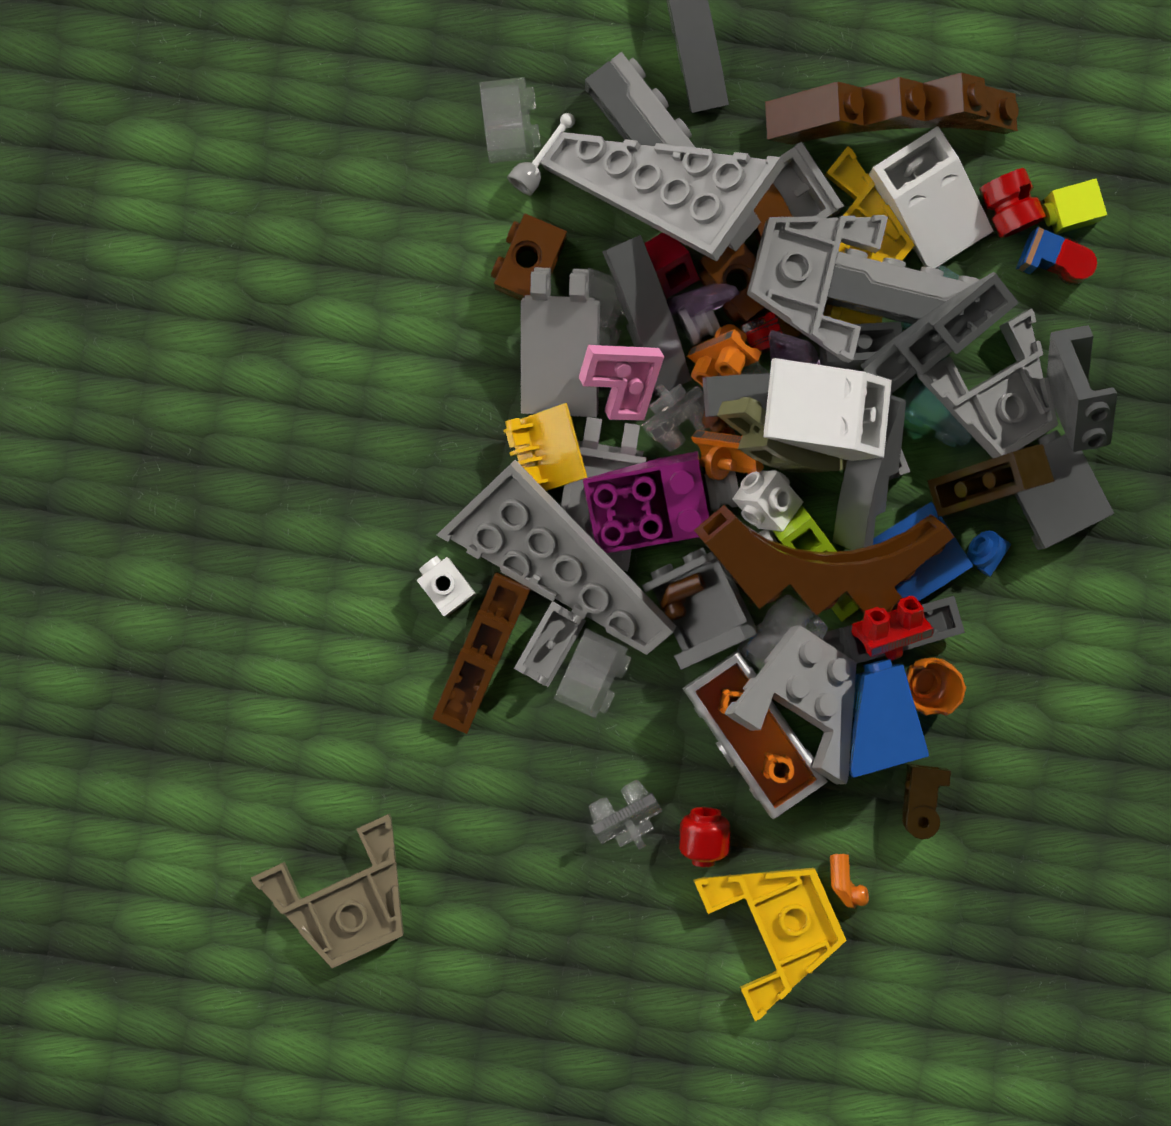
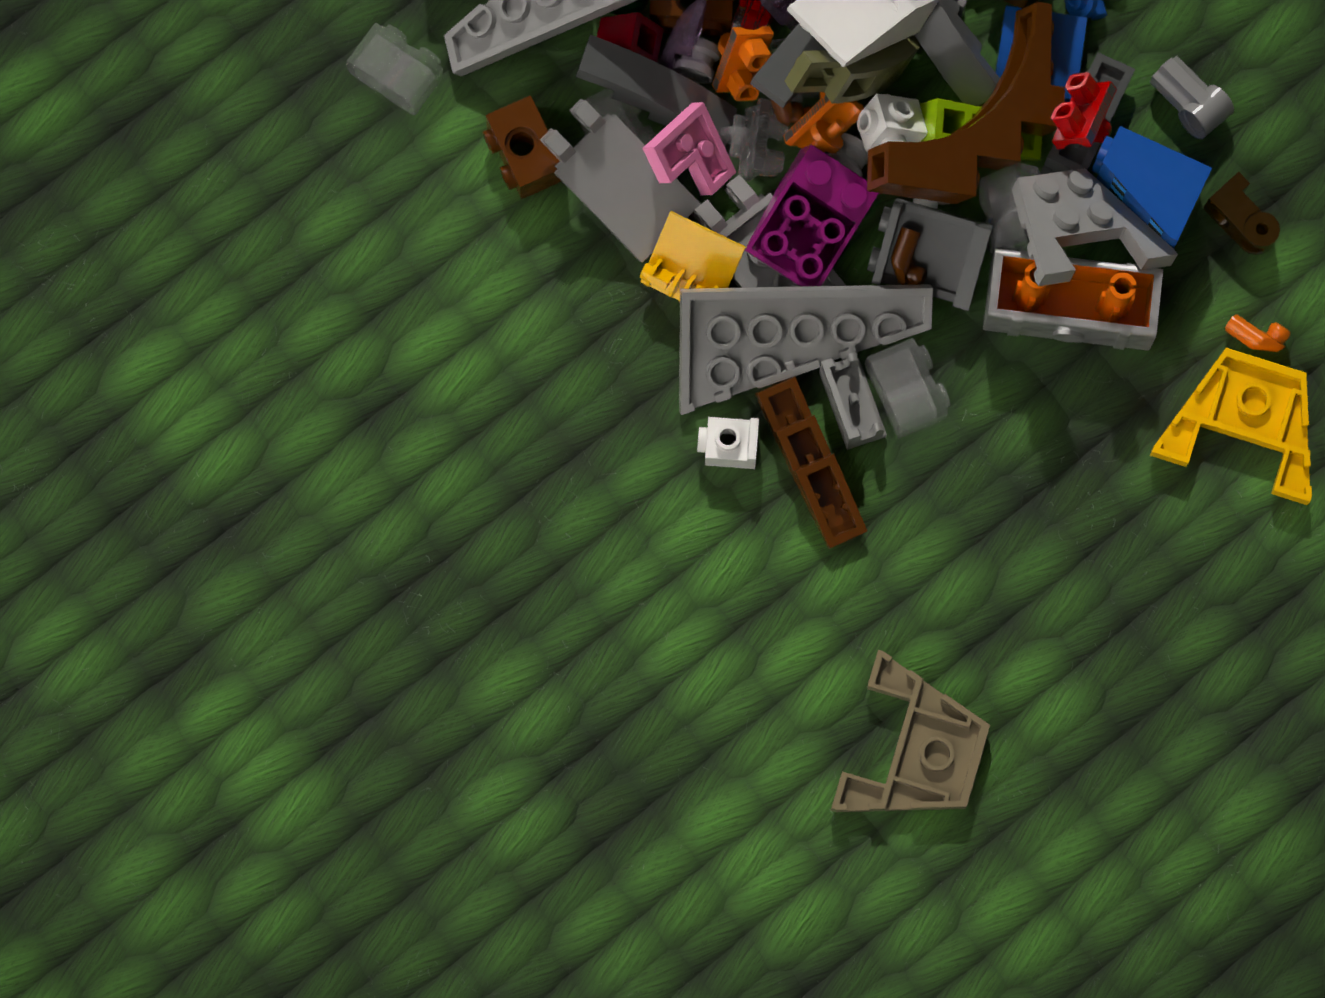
camera: 50 degrees left, 10 degrees down
hinge [507,113,575,196] -> none
clear hips [589,780,662,850] -> none
red head [679,807,730,867] -> none
orange hair [905,657,966,716] -> none
none -> light grey piece [1150,56,1234,139]

